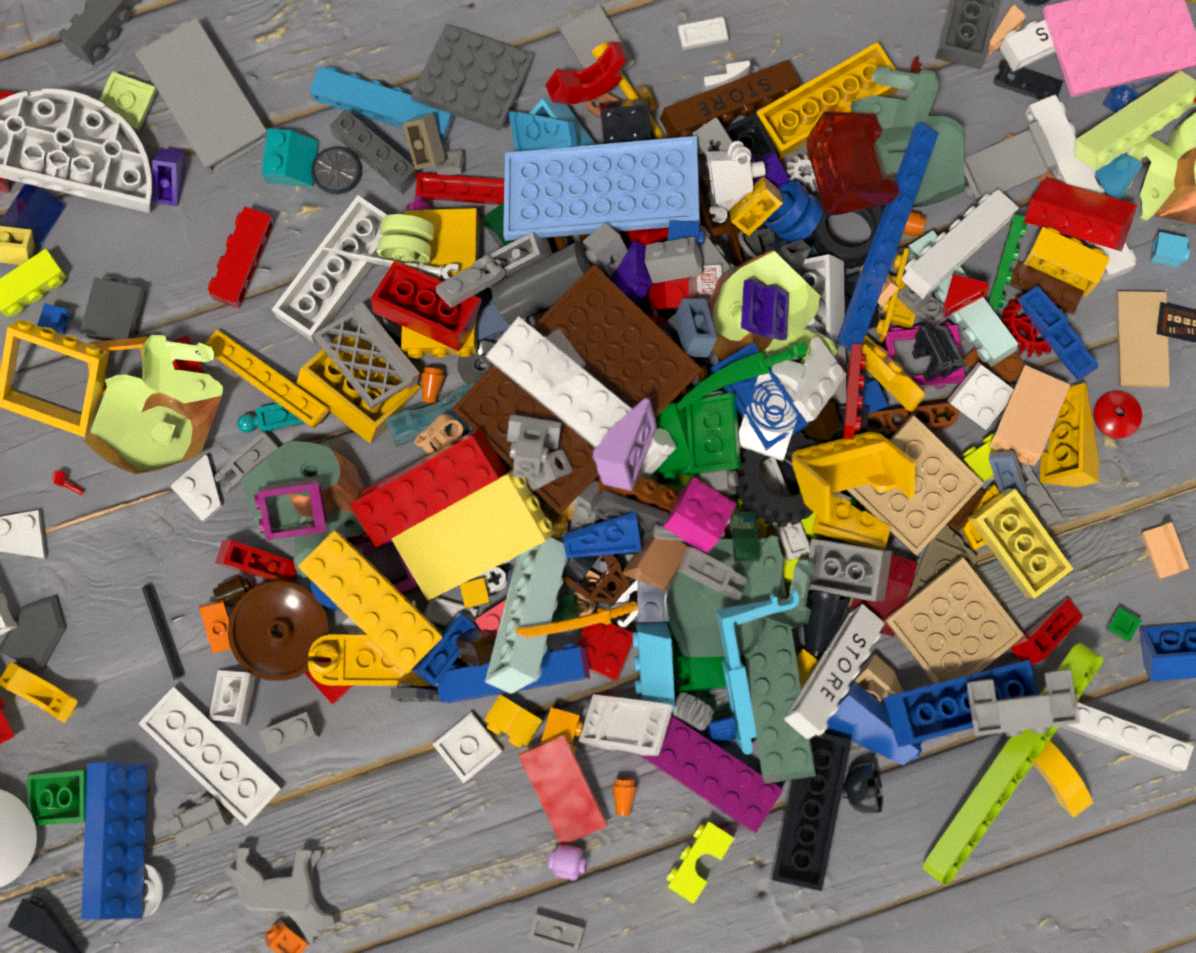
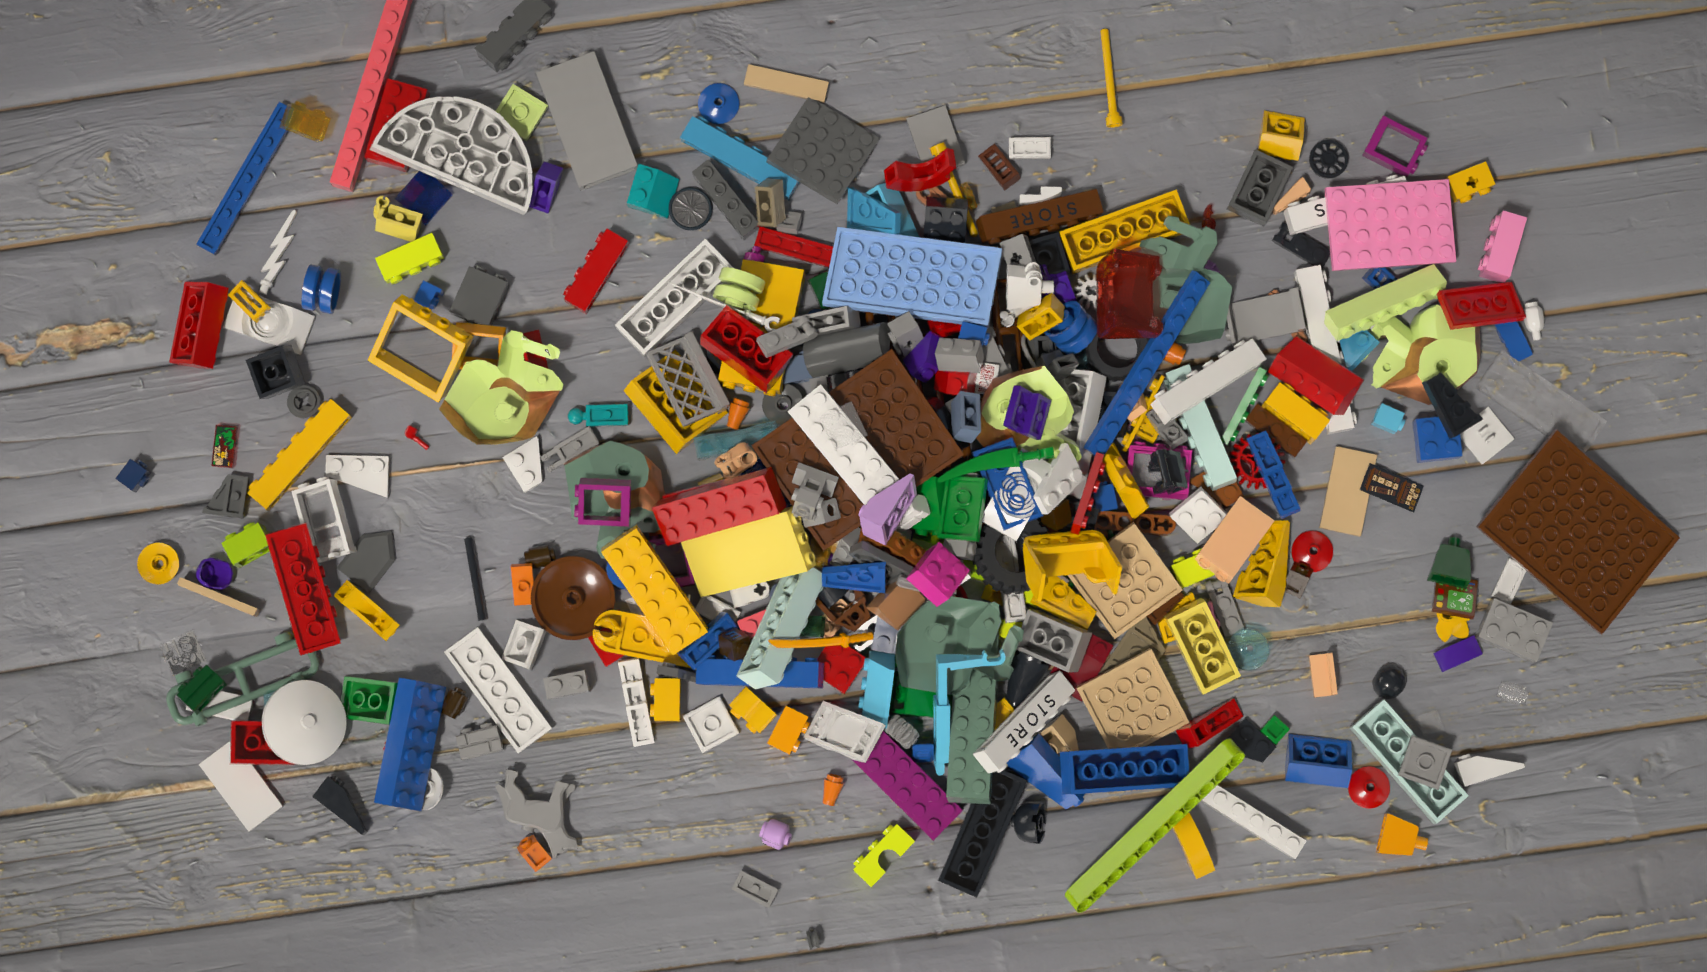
camera: 10 degrees right, 5 degrees up
yellow tile [204,329,329,429] -> none
red slope [215,540,297,583] -> none
yellow tile [460,578,491,609] -> none
tile [518,734,608,845] -> none
light grey hinge [678,547,747,600] -> none
clear green tile [730,511,761,561] -> none
red slope [942,274,990,318] -> none
light grey bracket [967,670,1080,736] -> none
sand blue plate [989,451,1027,496] -> none
none -> dark brown brick [441,686,469,719]
none -> white slope [618,657,654,747]
none -> yellow brick [650,678,681,722]
none -> blue dish [698,83,739,124]
none -> tan tile [744,64,829,103]
none -> copper slope [978,143,1021,191]
none -> clear light blue dish [1227,629,1269,671]
none -> black wing [1227,718,1276,763]
none -> bracket [1285,562,1313,599]

